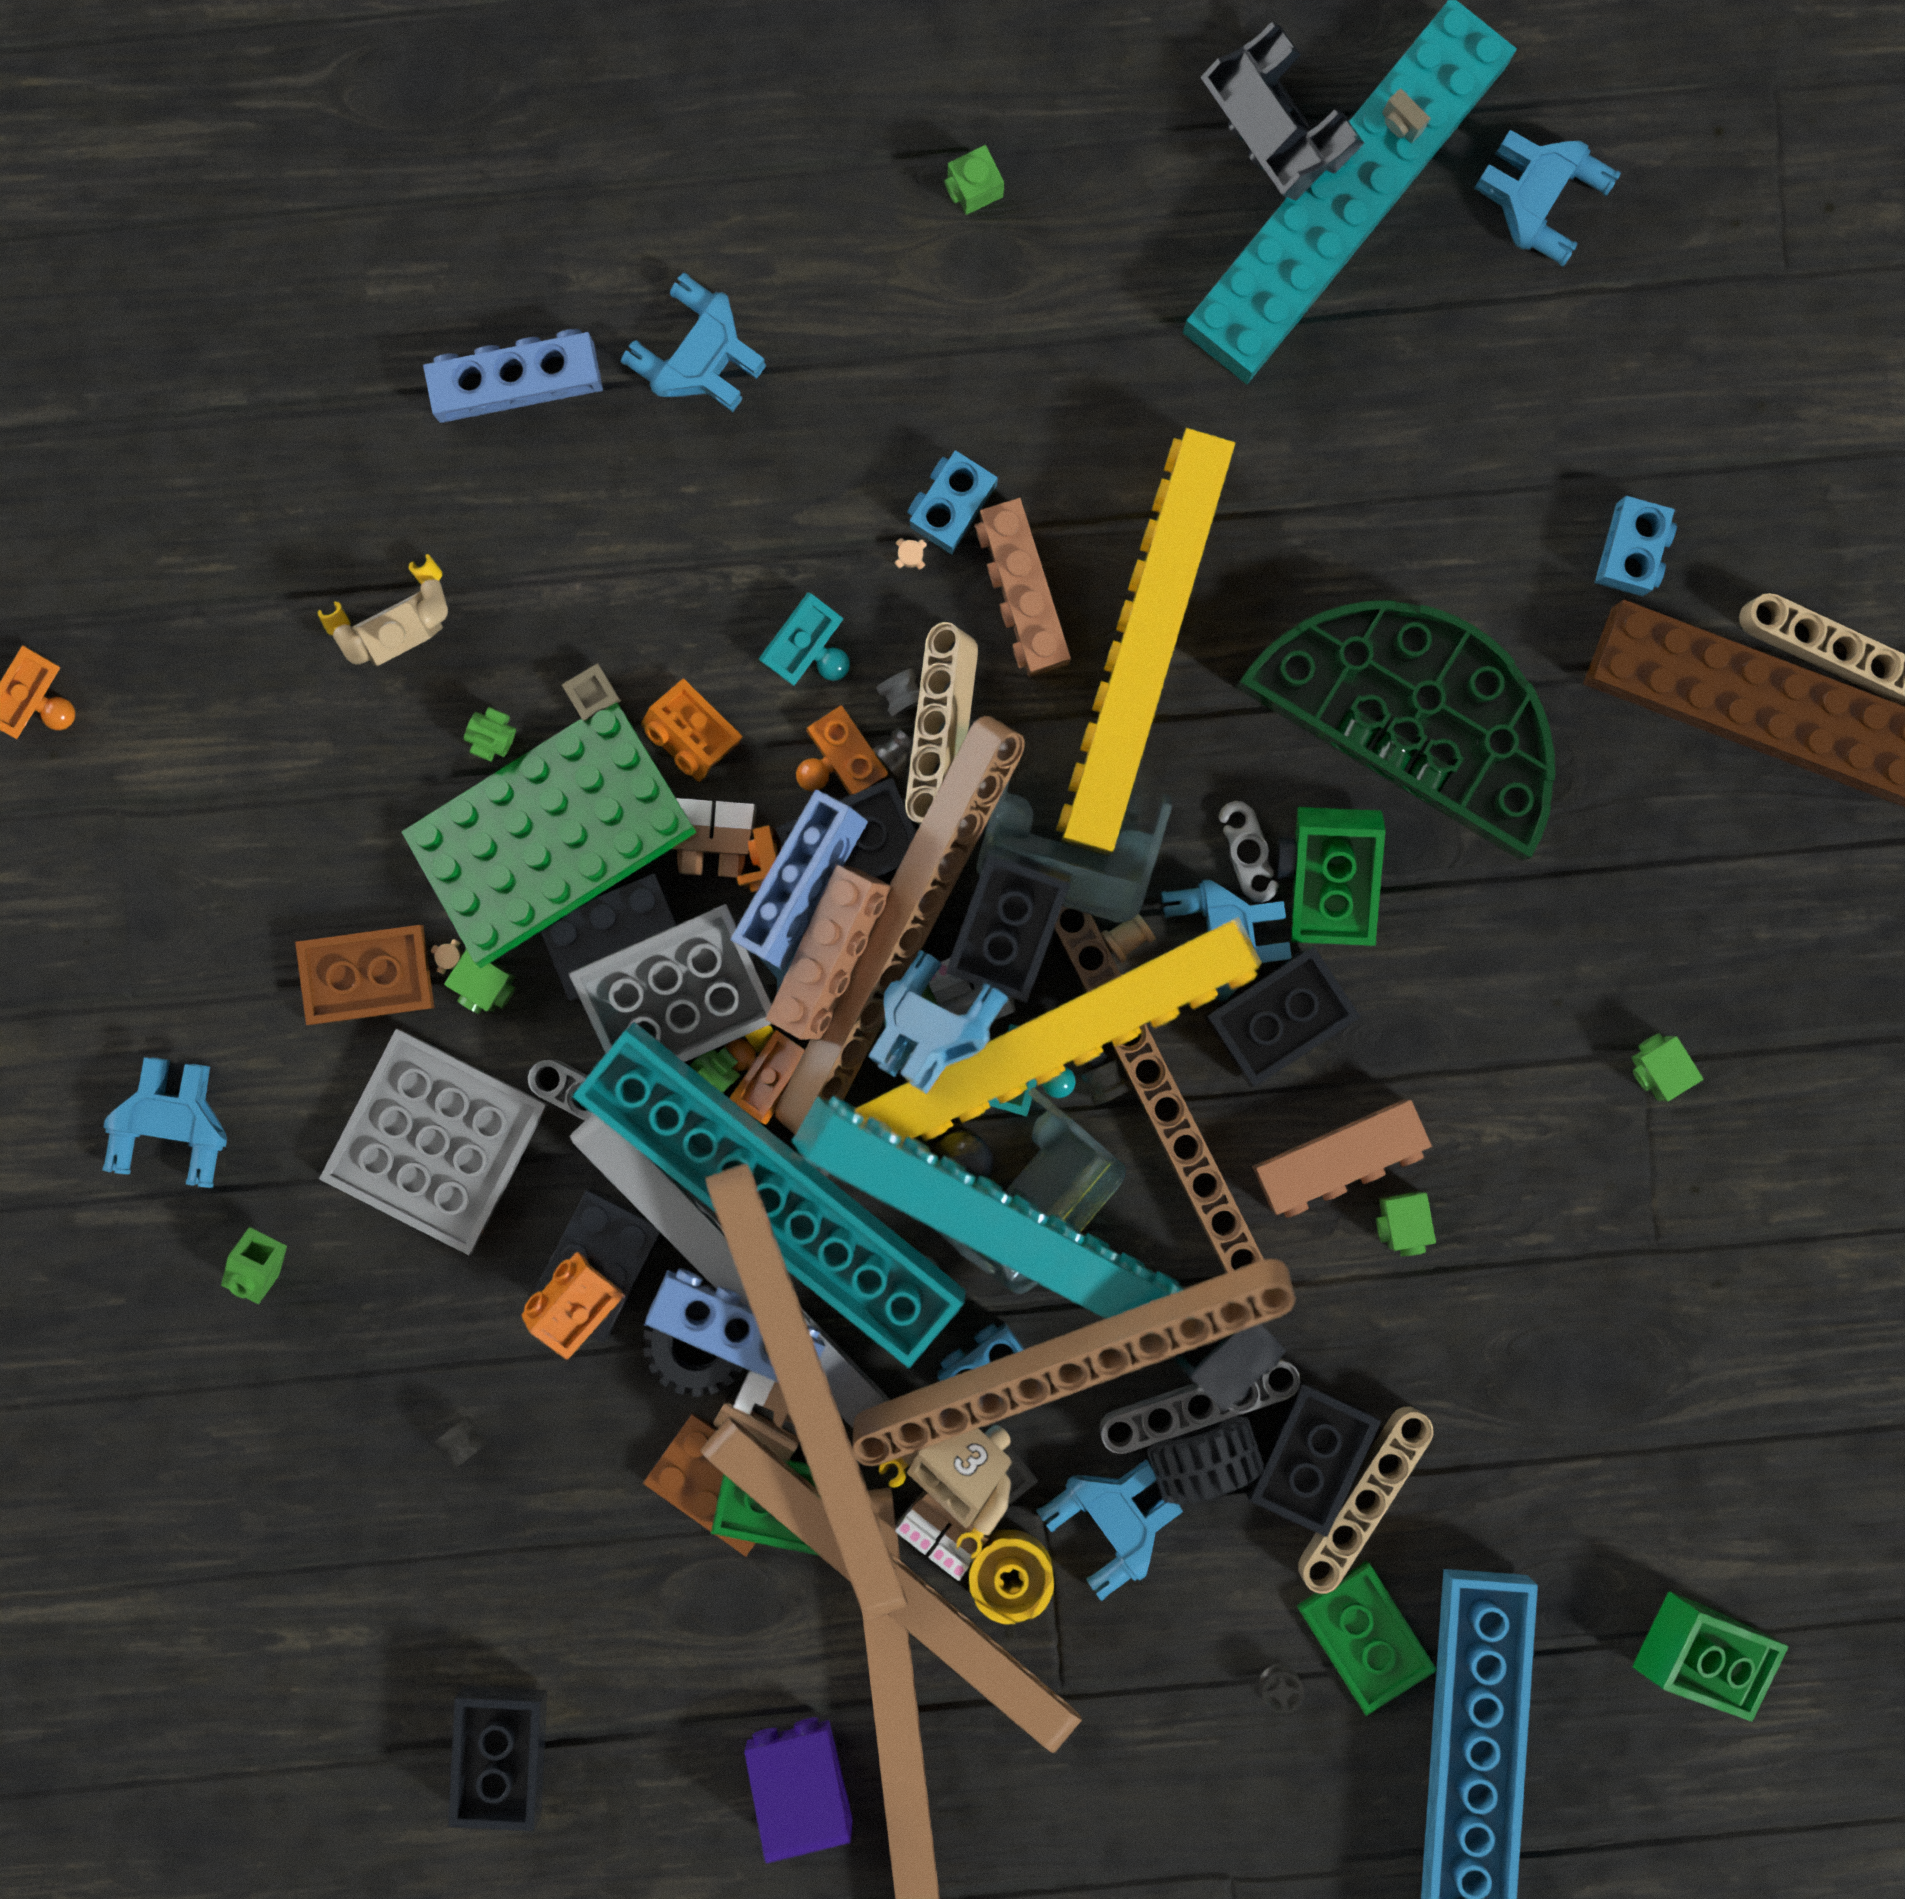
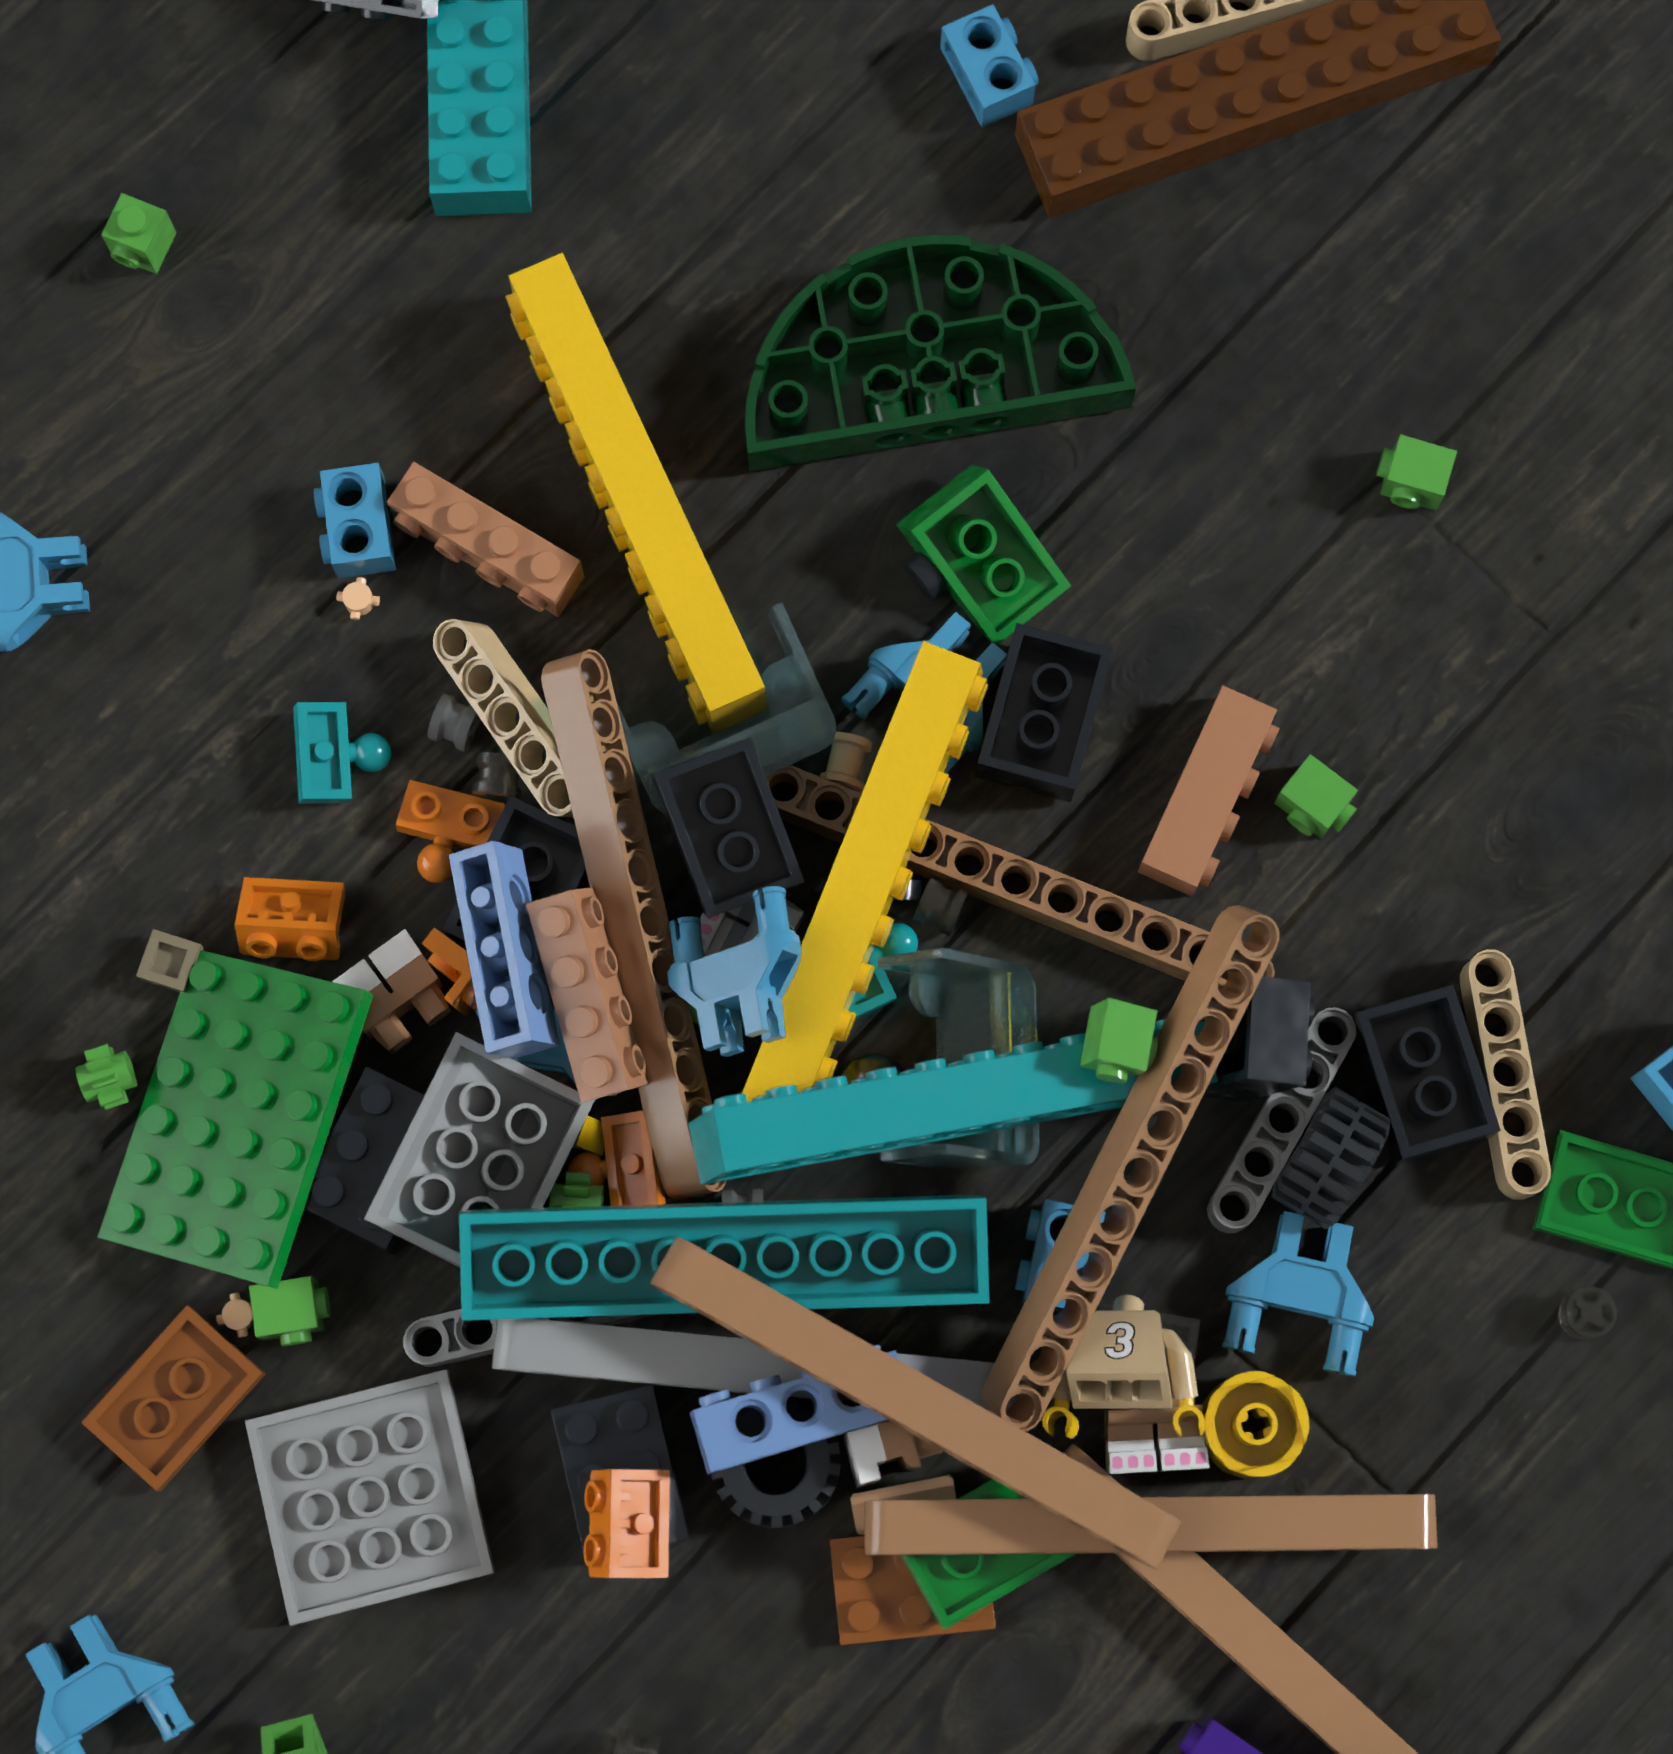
camera: 40 degrees left, 10 degrees down
light grey piece [1218,801,1279,902] -> none
none -> bright green brick [1080,998,1158,1083]

